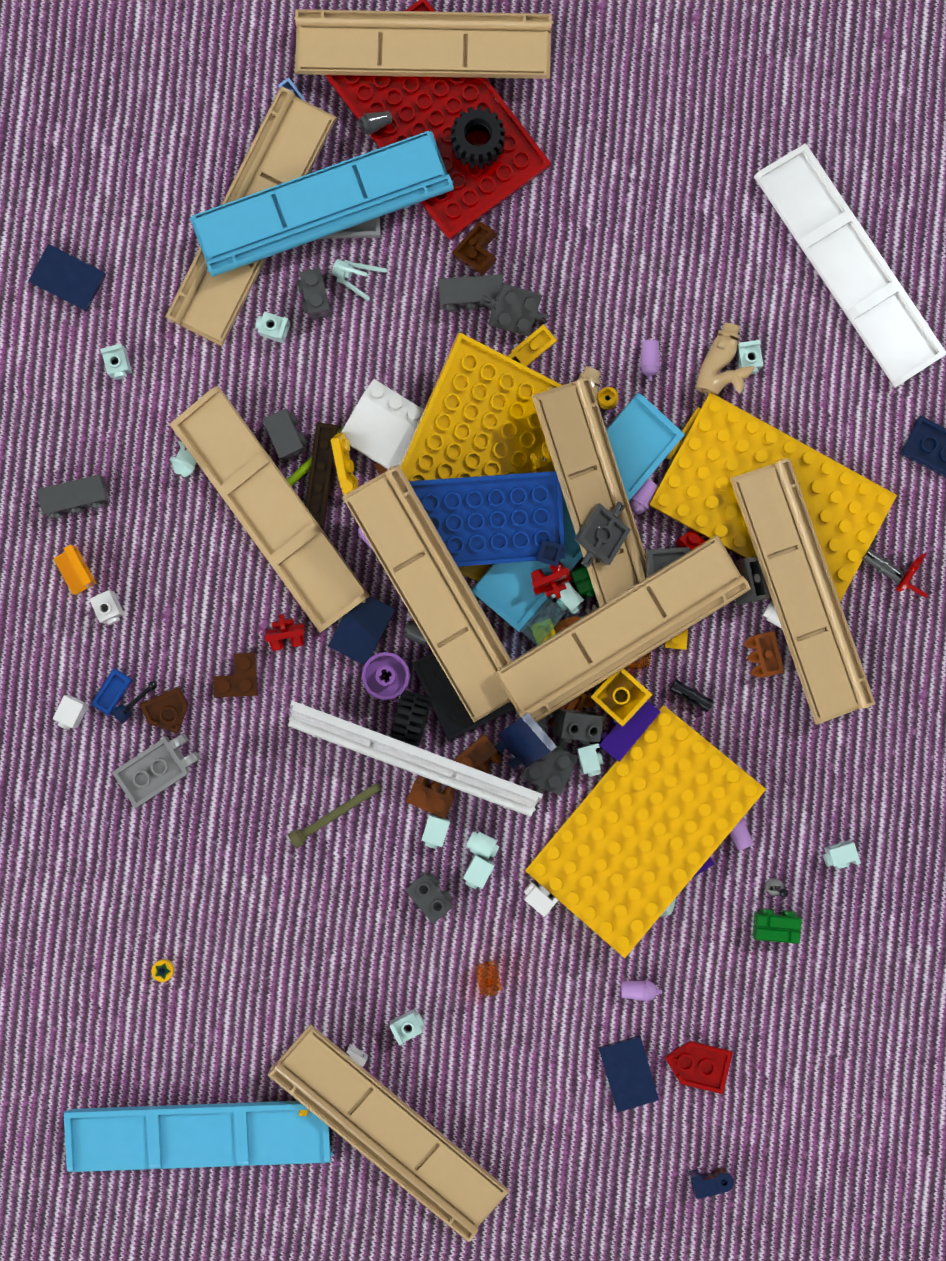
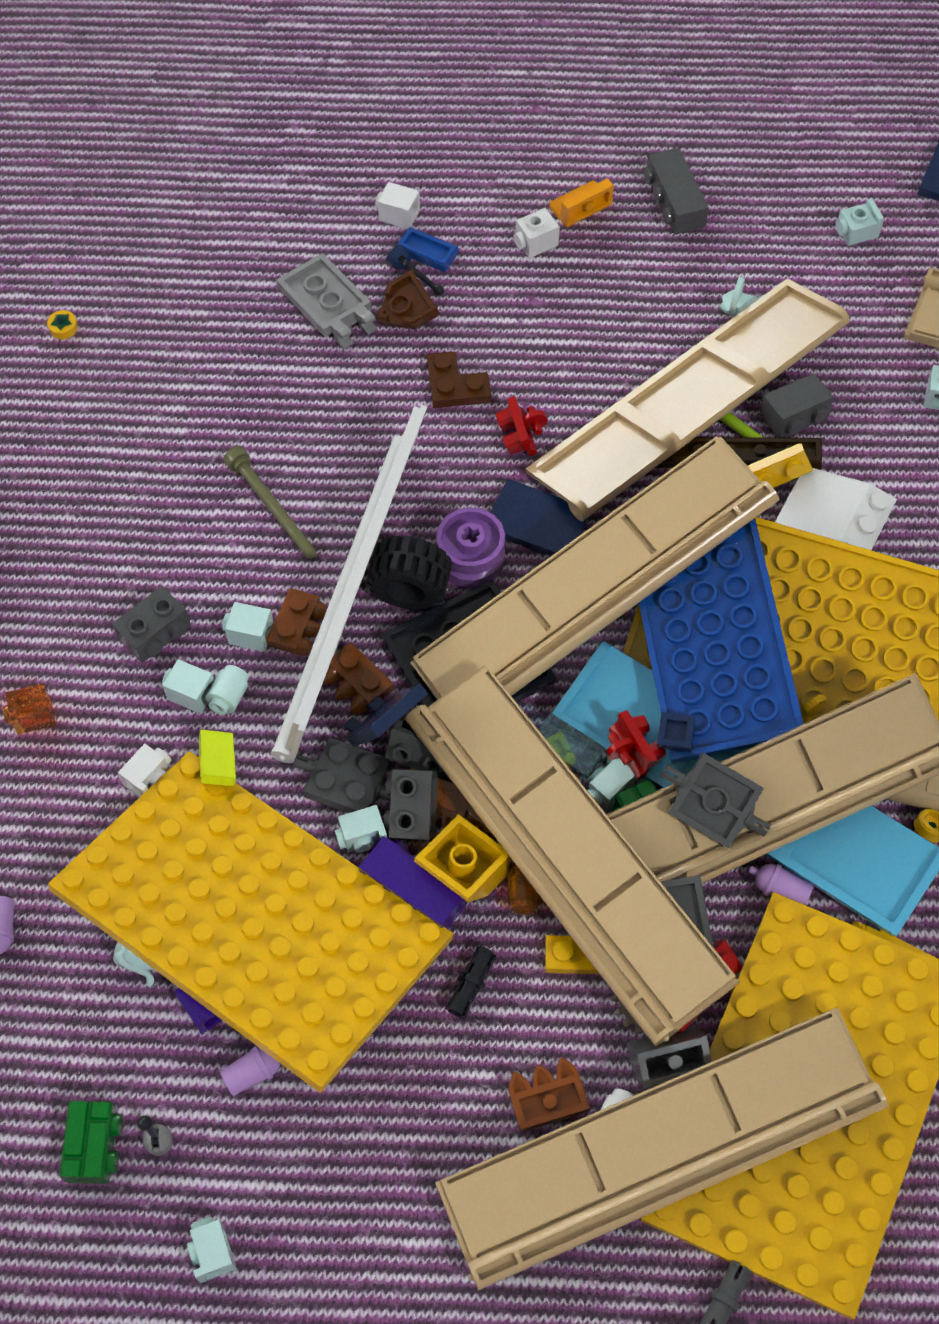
camera: 90 degrees right, 25 degrees down
none -> neon yellow tile [199,730,236,786]

